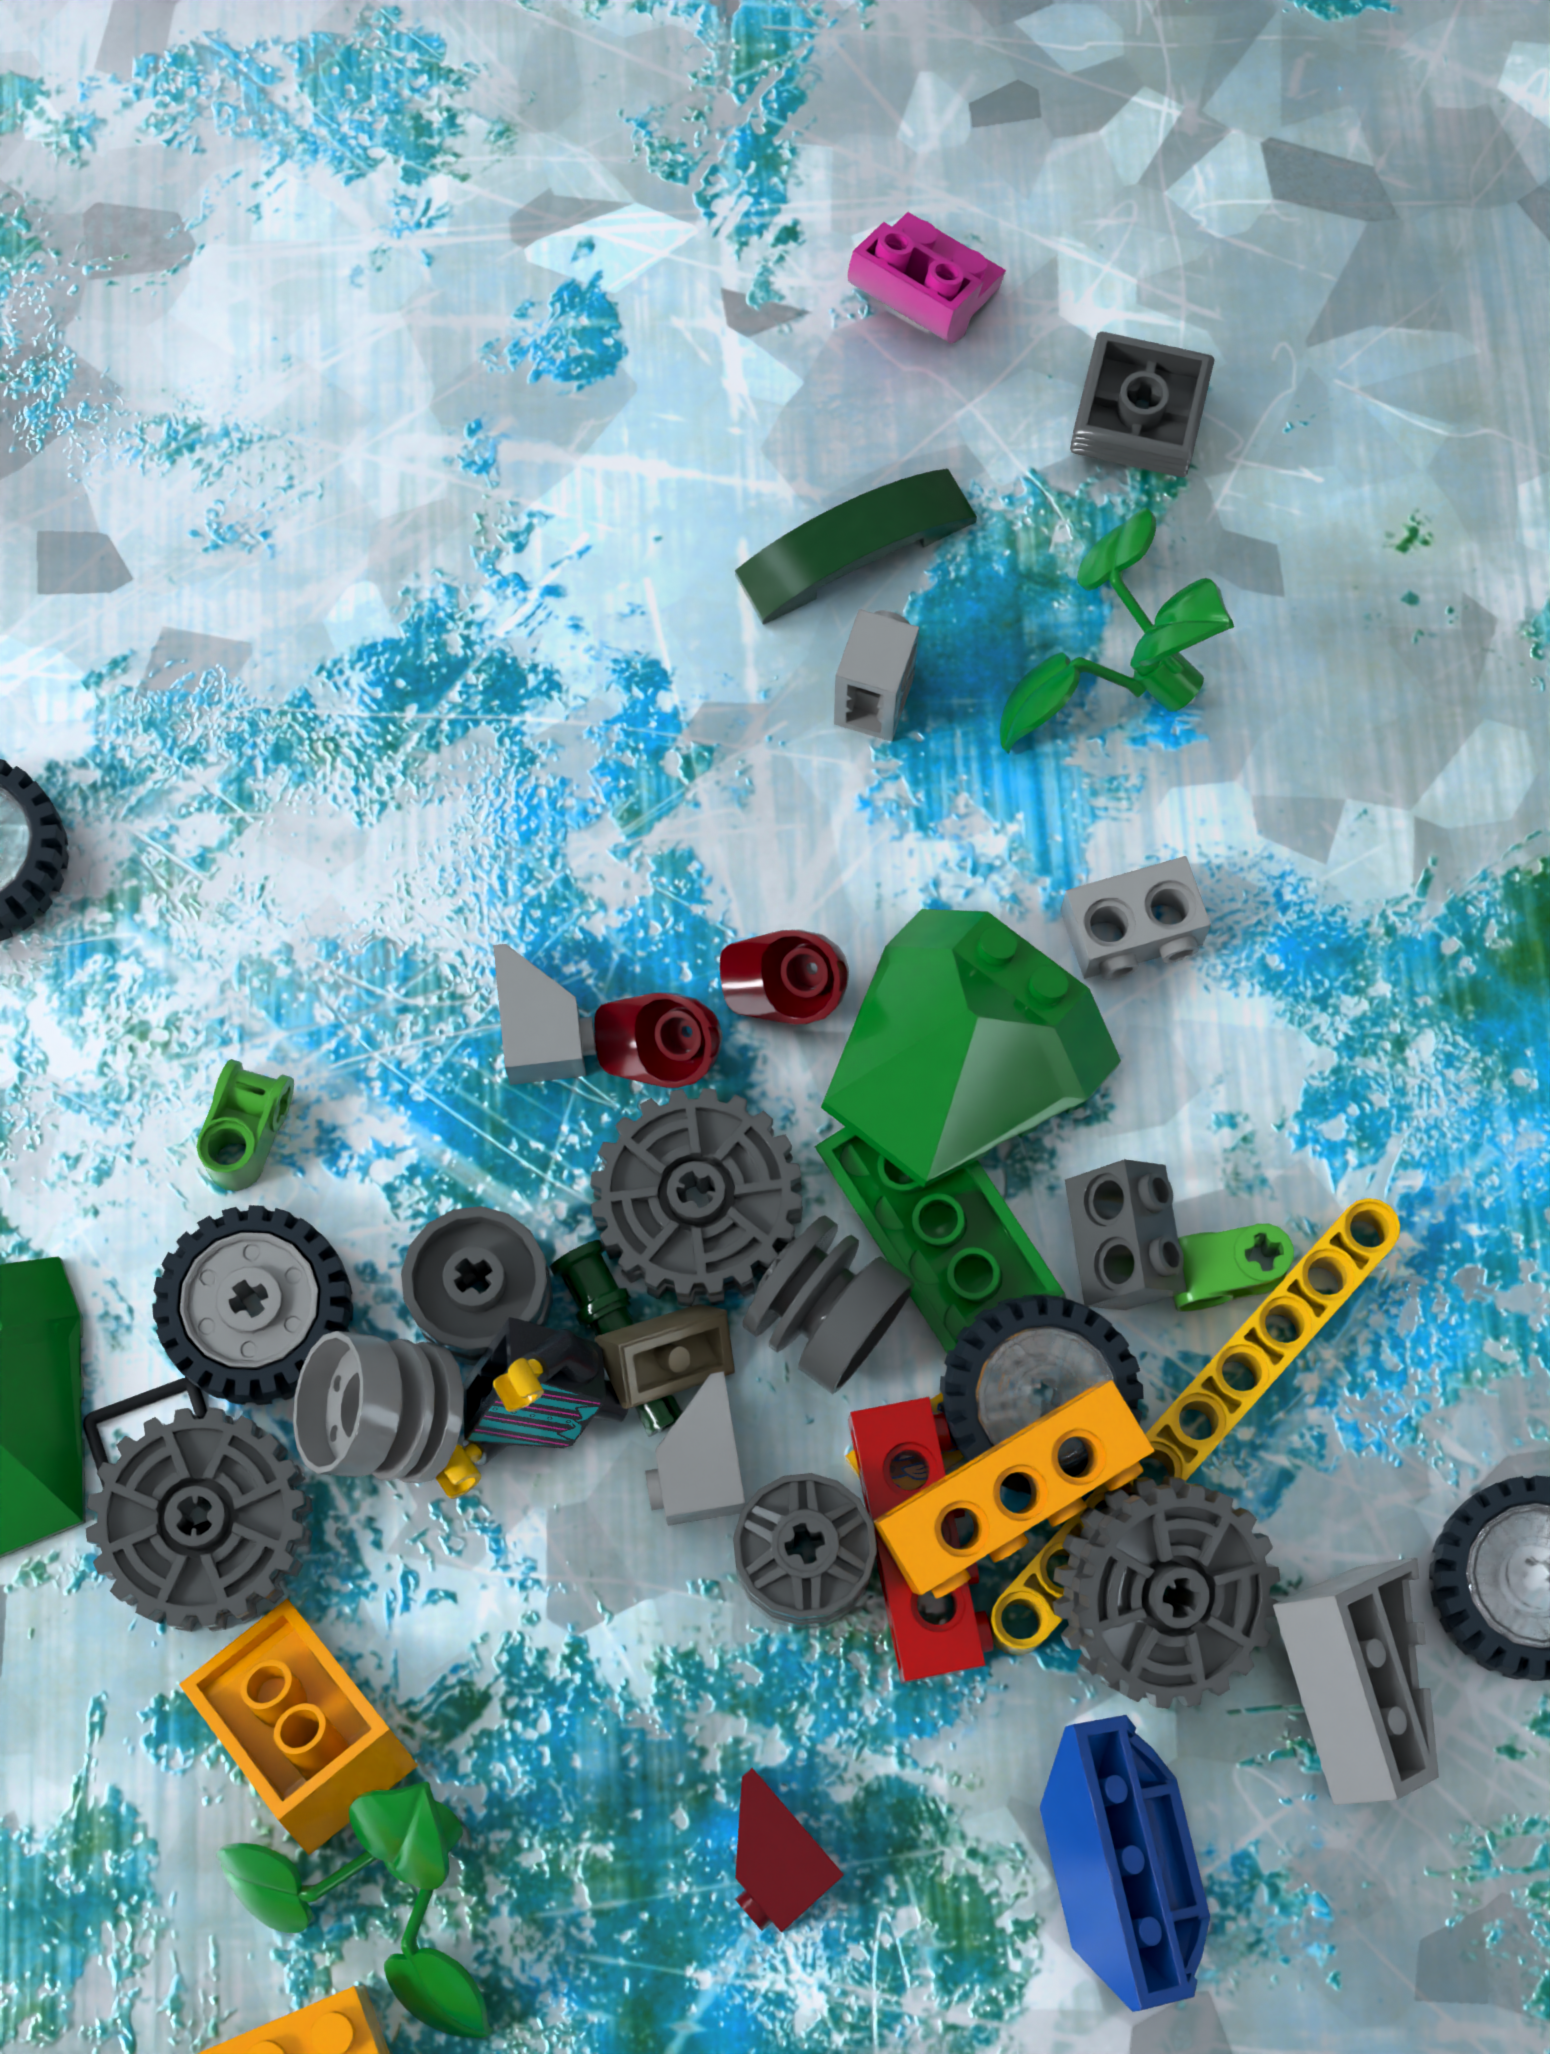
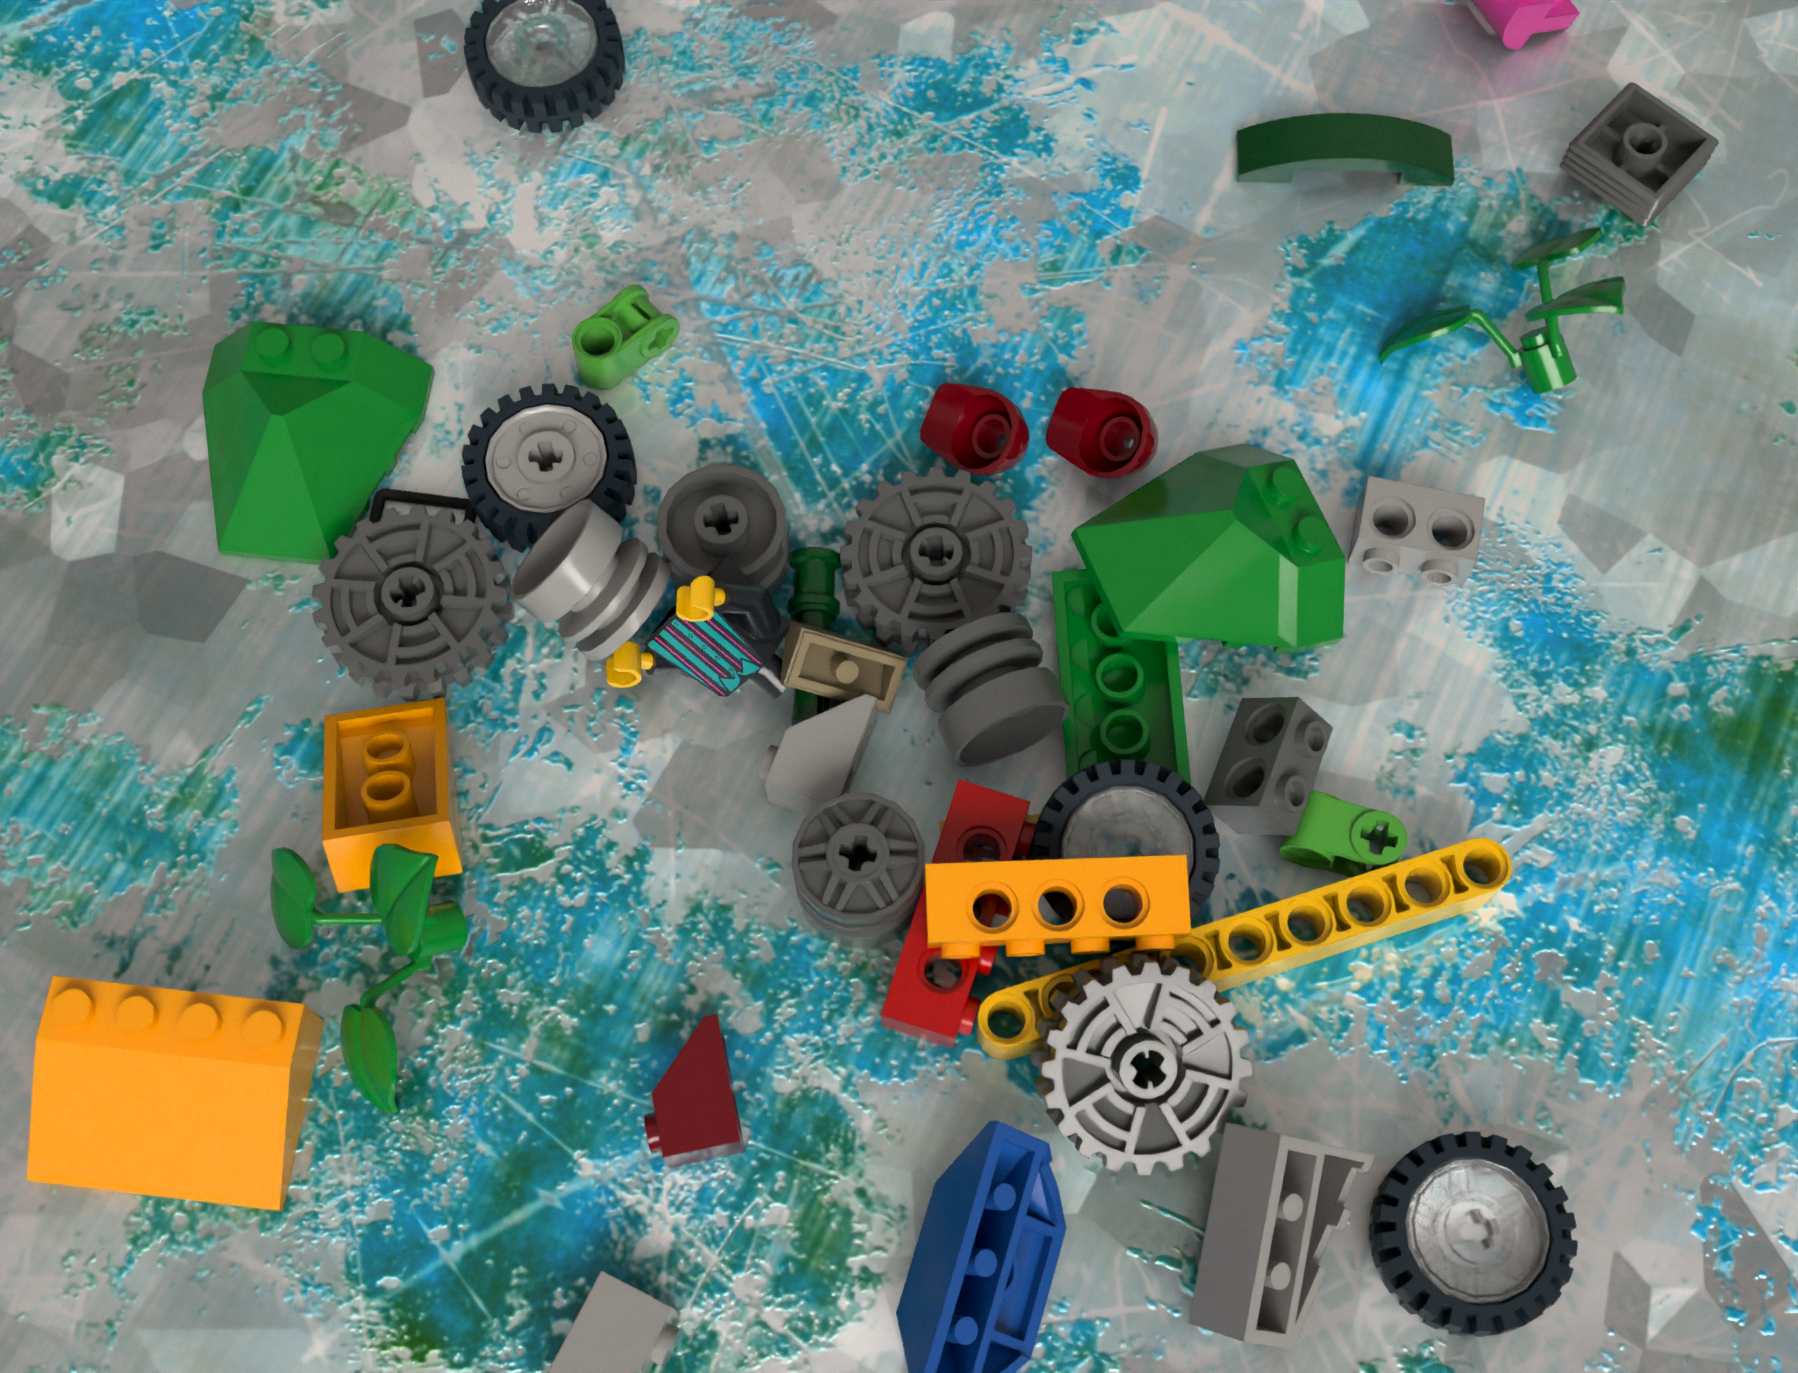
camera: 30 degrees right, 5 degrees down
light grey slope [493,944,596,1085] -> none
light grey brick [834,609,919,742] -> none

